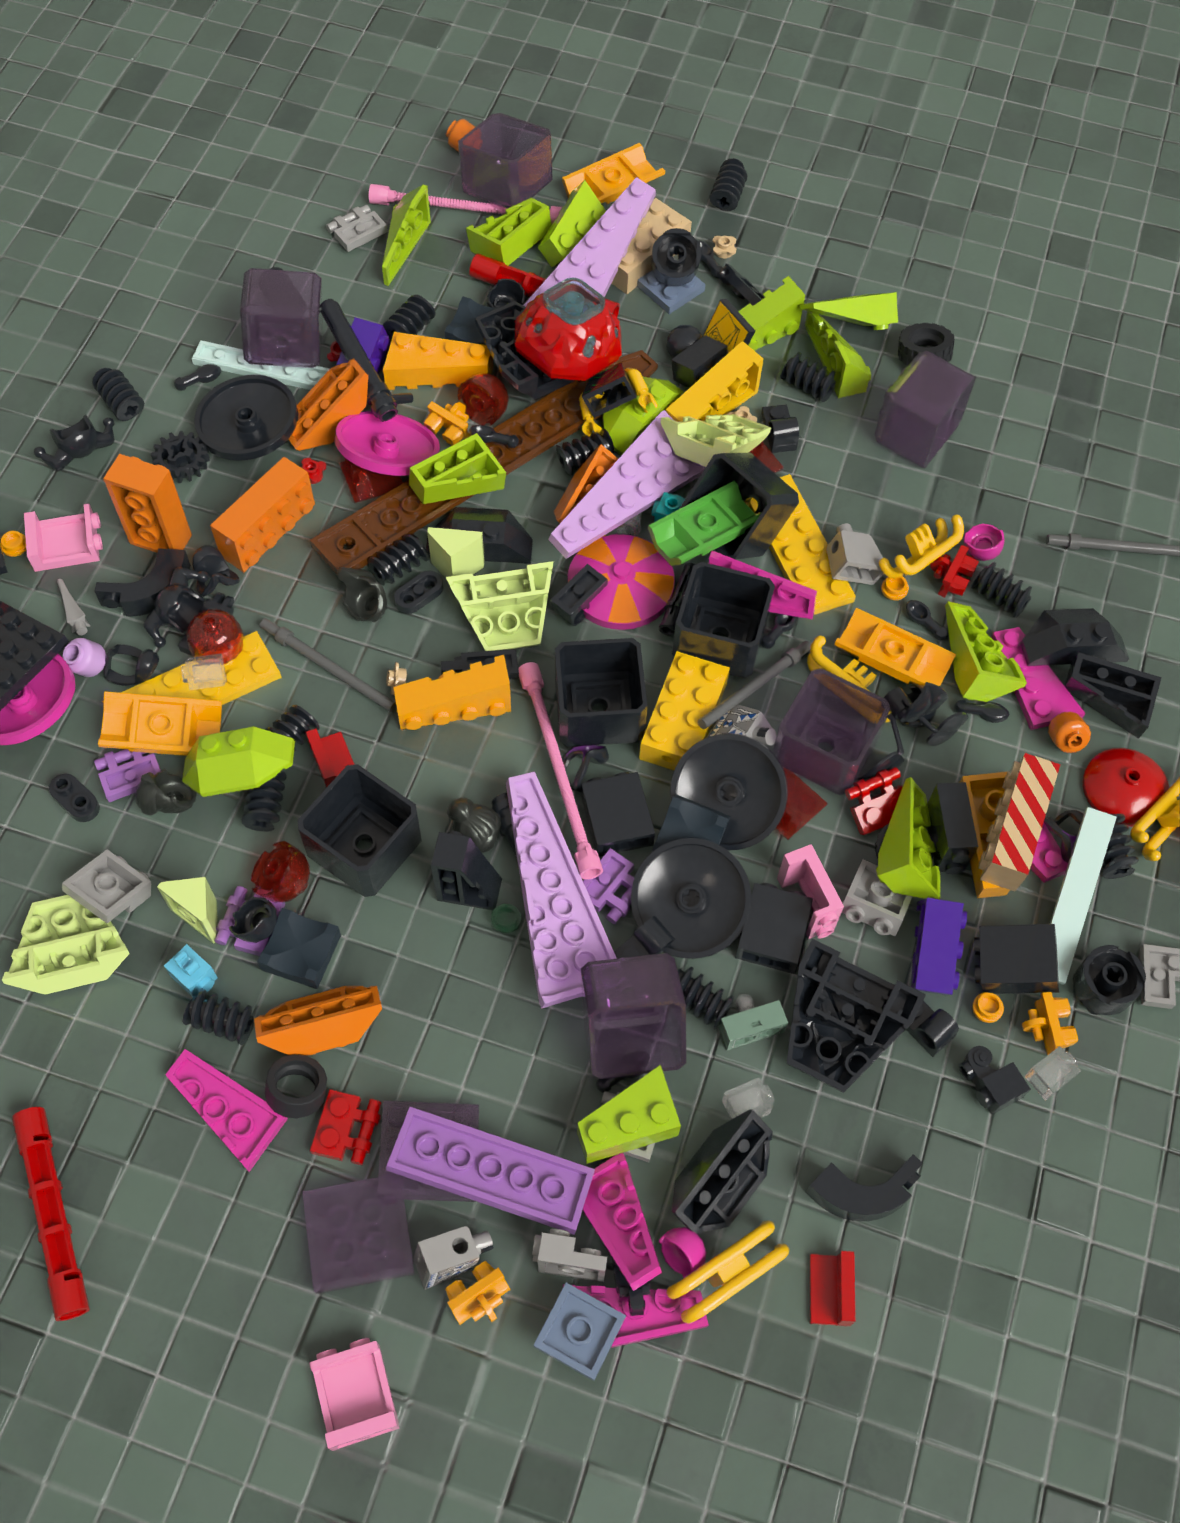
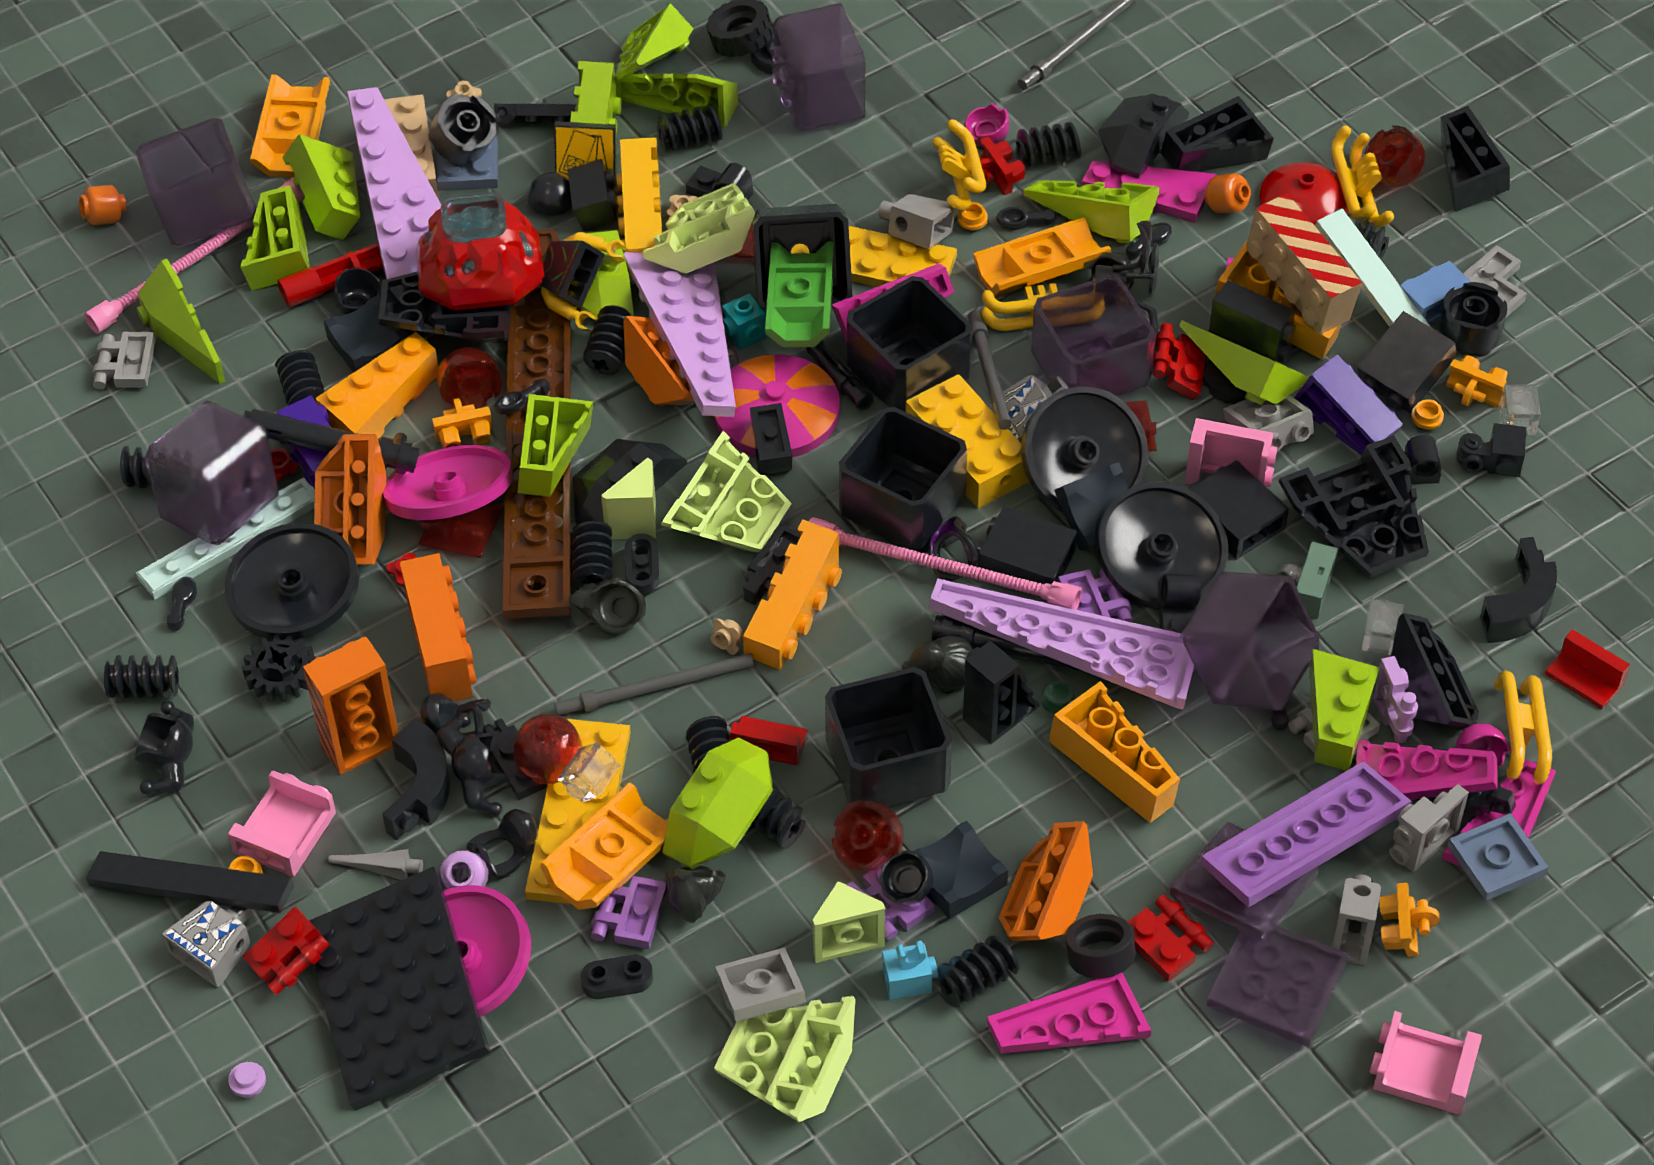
camera: 50 degrees left, 10 degrees down
black piece [709,158,748,211] -> none
none -> light orange wedge [1049,681,1180,823]
none -> lavender plate [1373,656,1418,743]
none -> medium blue brick [1400,261,1471,324]

